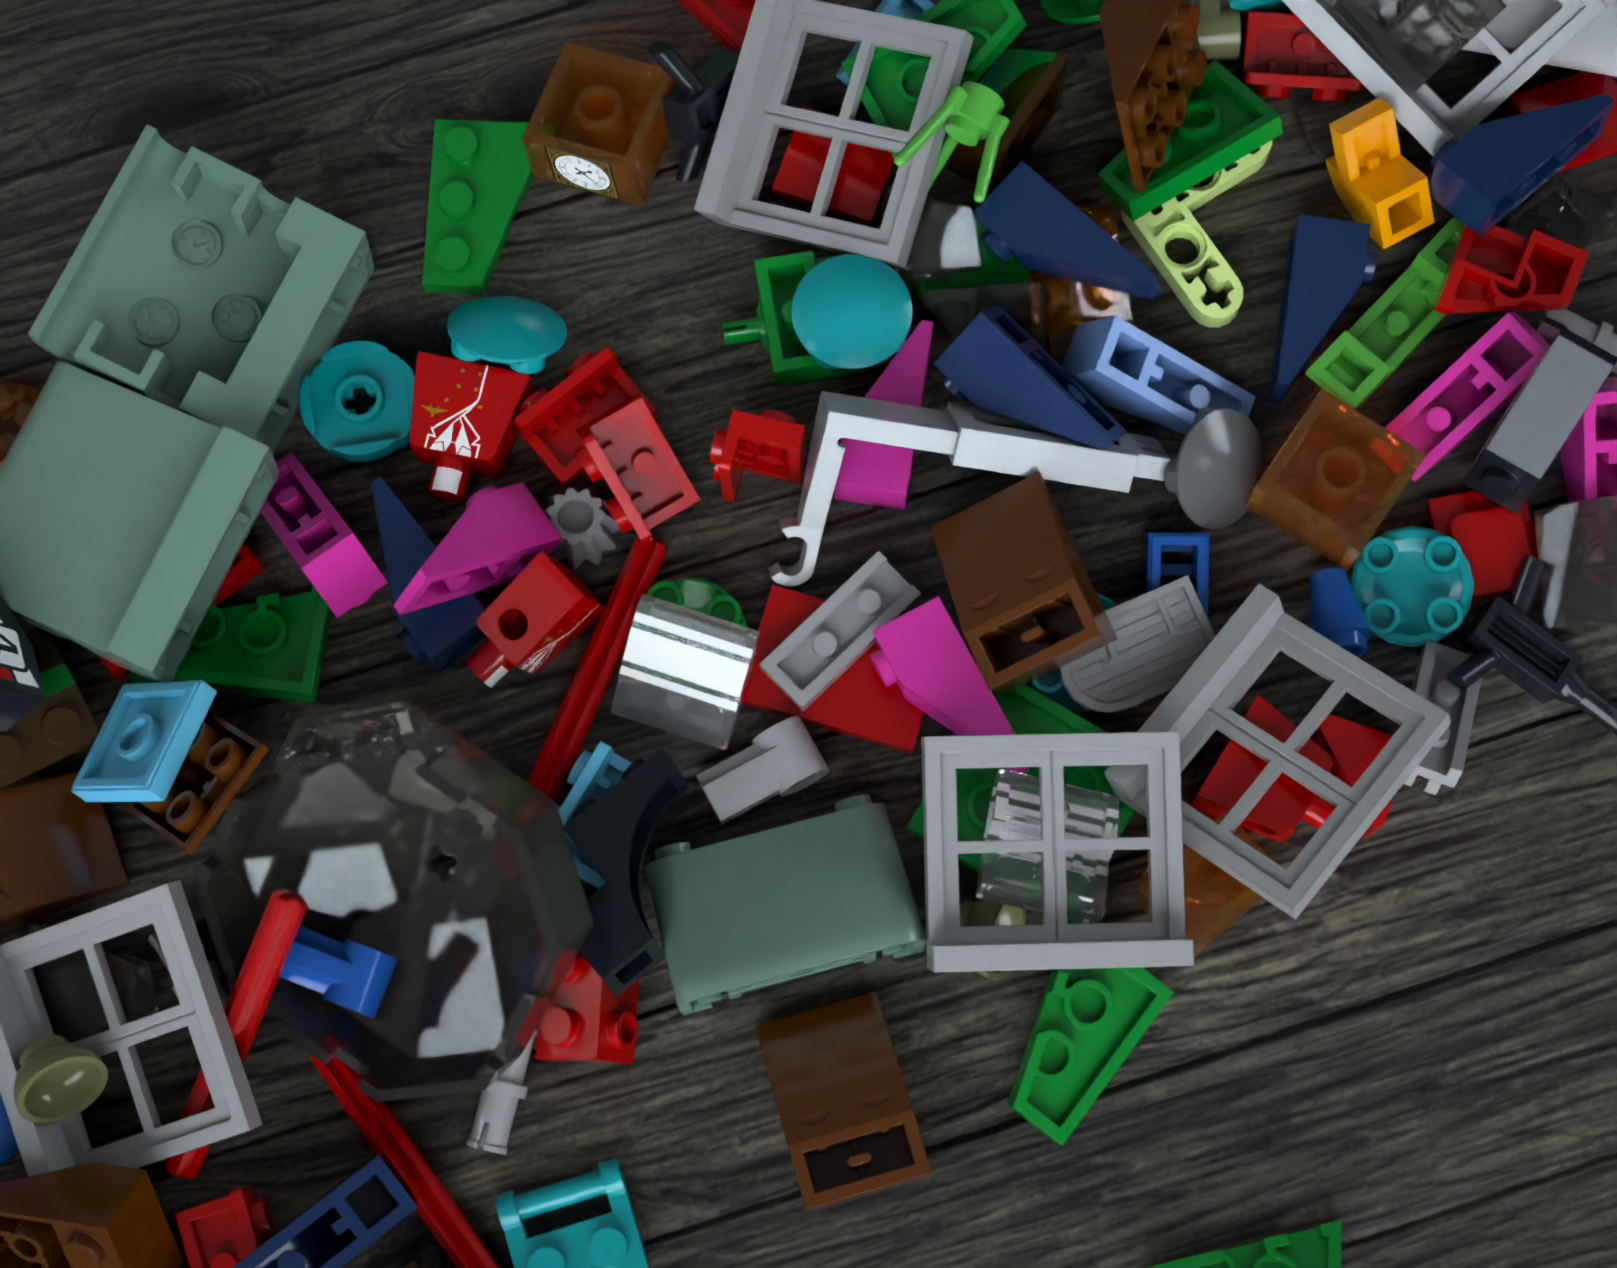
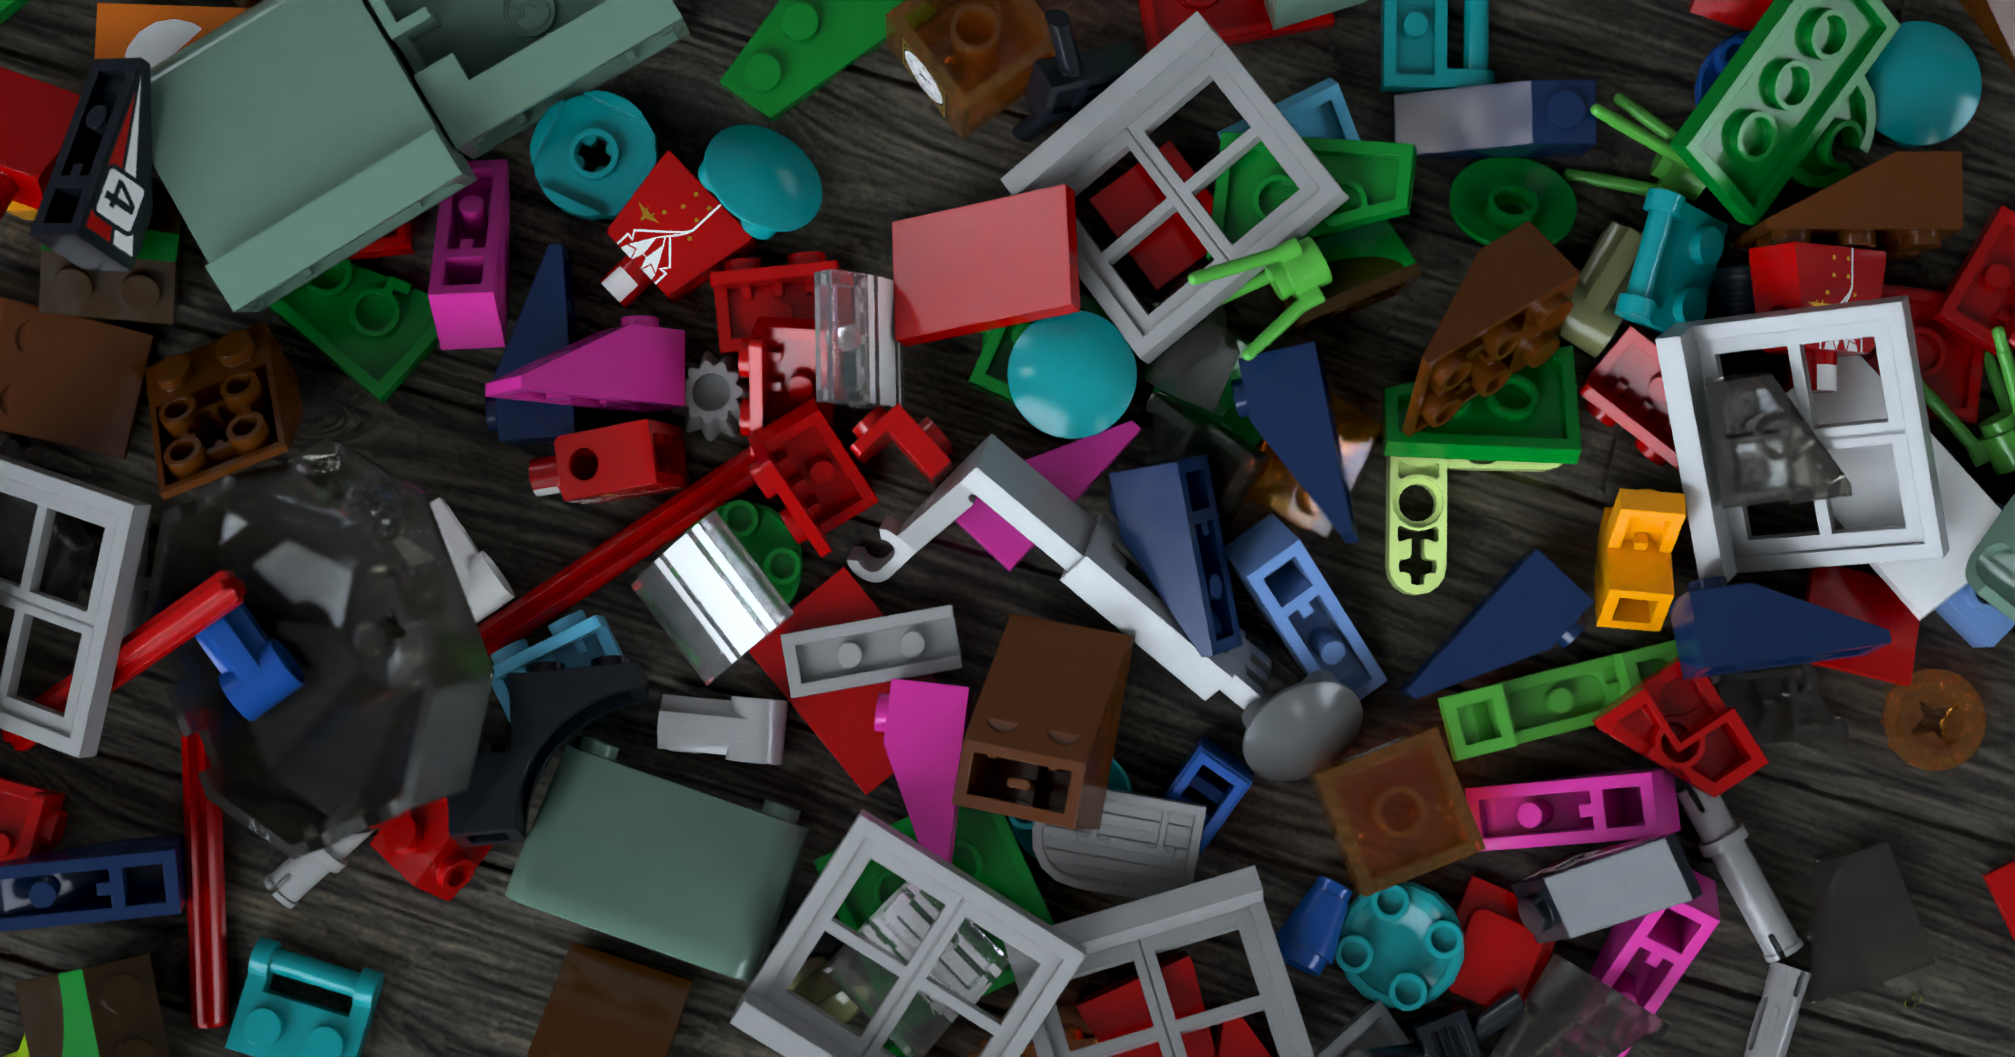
camera: 30 degrees right, 10 degrees up
medium azure tile [71,680,217,802] -> none
none -> red bracket [747,397,879,558]
none -> clear slope [814,269,904,410]
none -> tile [892,183,1081,347]

